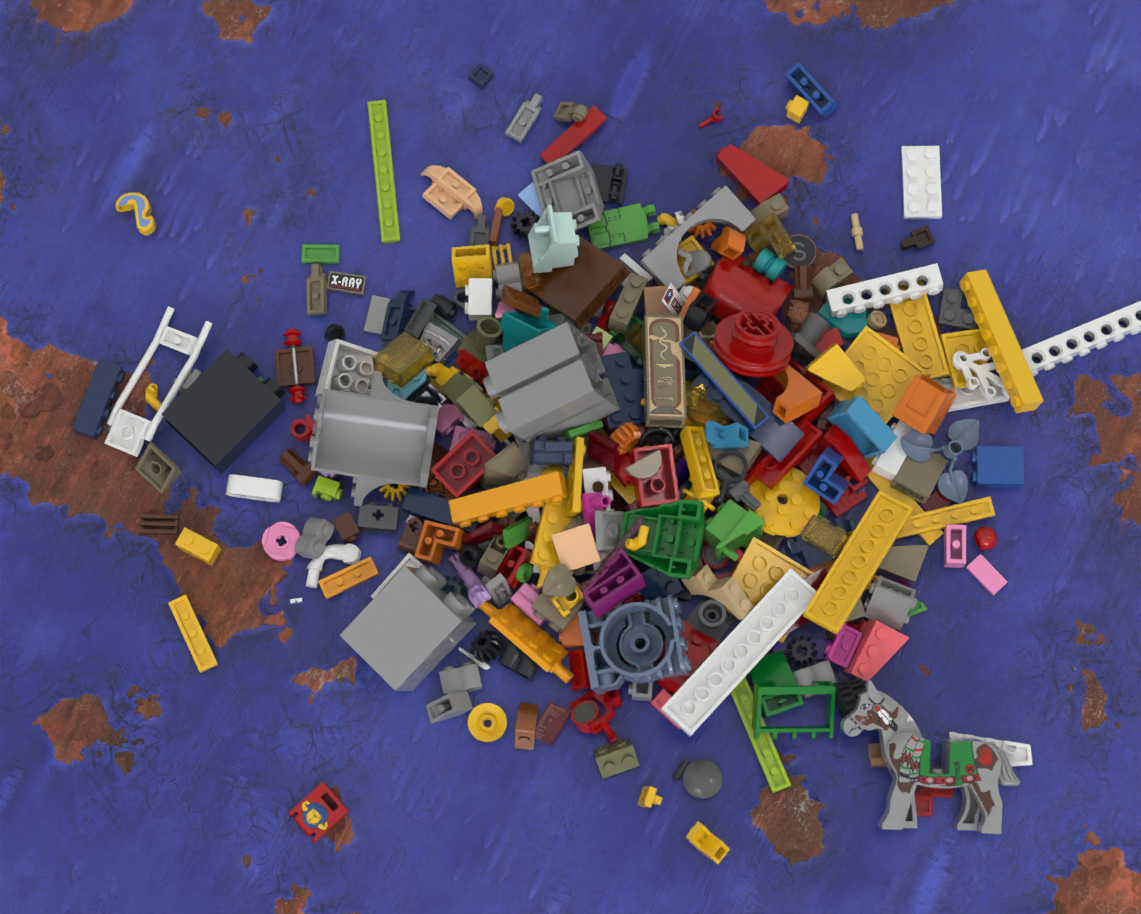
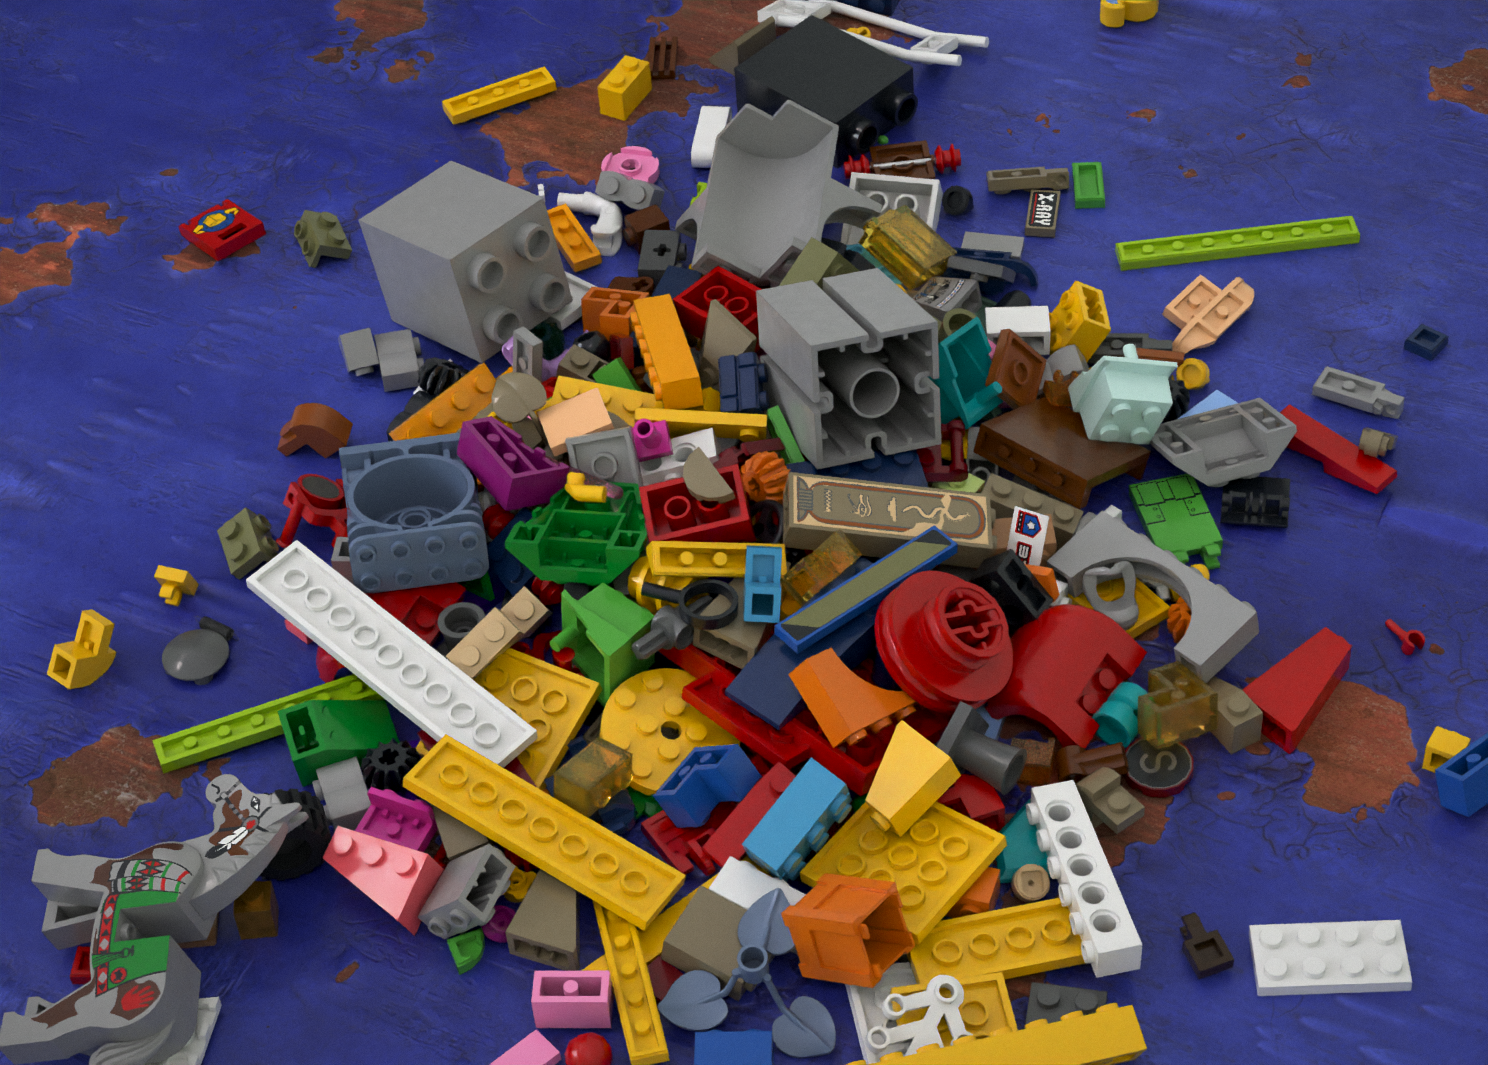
camera: 90 degrees right, 30 degrees down
yellow dish [468,703,507,742] -> none
clear red panel [535,702,571,747] -> none
orange brick [711,226,746,260] -> none
green hinge [752,681,836,739] -> none
tan bar [851,213,864,251] -> none
none -> olive bracket [294,210,352,268]

